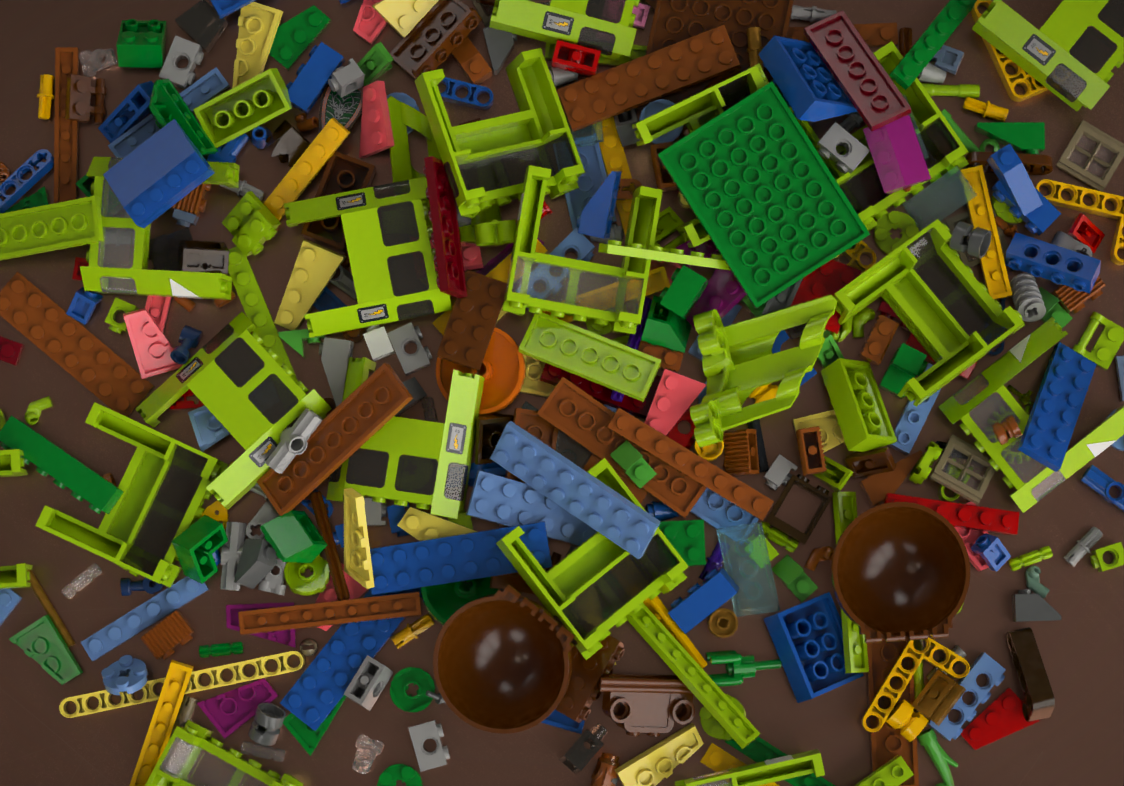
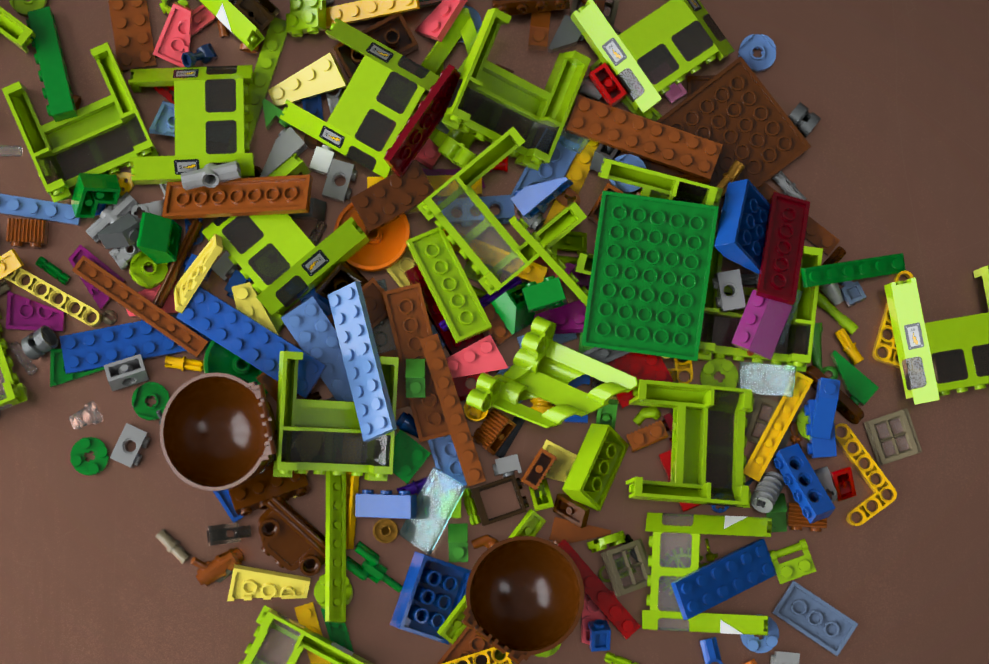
camera: 45 degrees right, 0 degrees up
lime arm [24,396,53,425] -> none
dark blue leg [120,574,164,596] -> none
blue beam [440,77,494,111] -> none
lime arm [830,317,853,342] -> none
green brick [878,343,928,399] -> none
medium blue brick [886,363,941,455] -> none
dark grey wheel [950,221,991,258] -> none
dark orange wheel [991,415,1022,445] -> none

